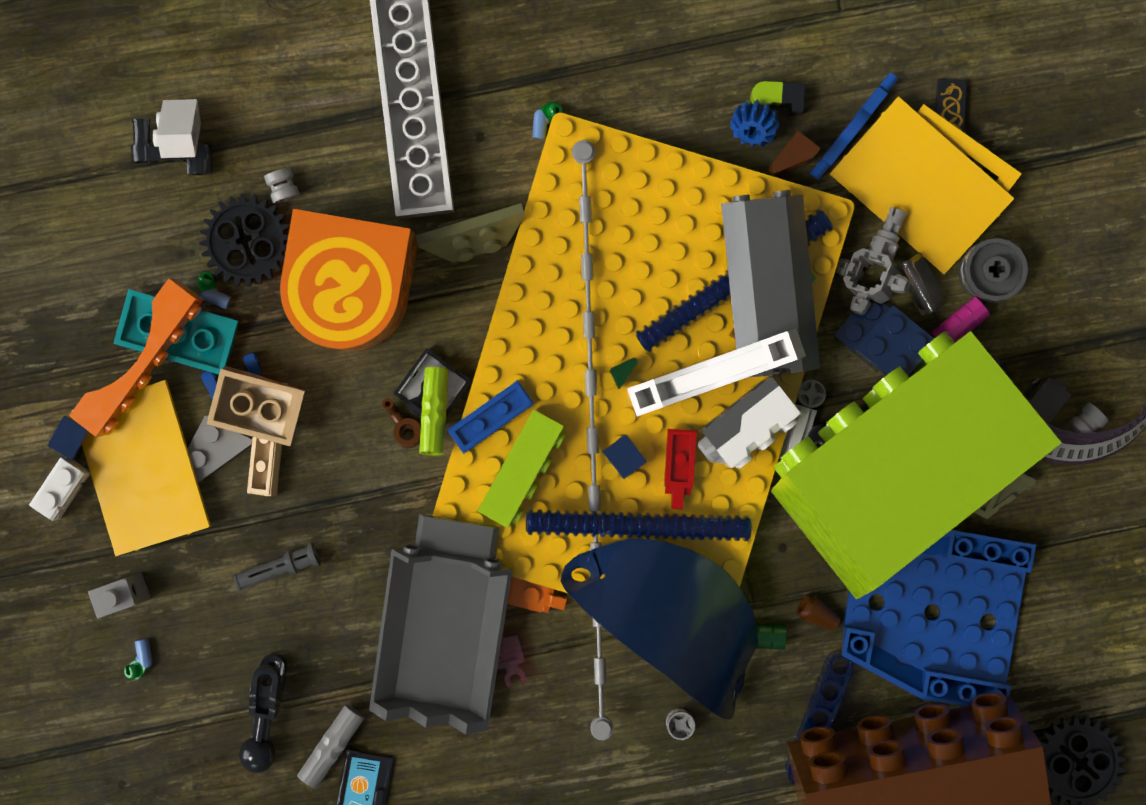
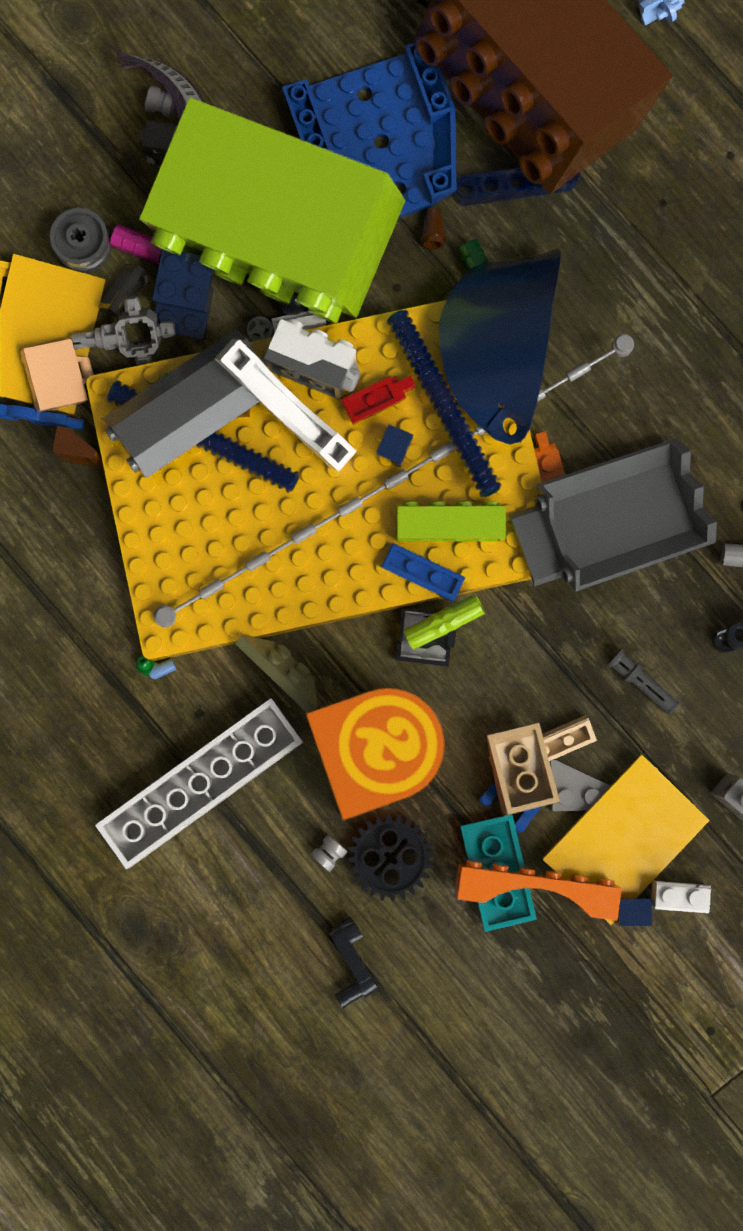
camera: 125 degrees left, 5 degrees down
white brick [153,99,201,158] -> none
arm [197,271,231,309] -> none
reddish brown plate [382,398,421,448] -> none
clear pink plate [497,634,526,688] -> none
dark green slope [610,358,638,390] -> none
light grey wheel [666,708,695,740] -> none
blue gear [730,99,780,148] -> none
leg [750,81,805,115] -> none
none -> light nougat piece [20,339,94,413]

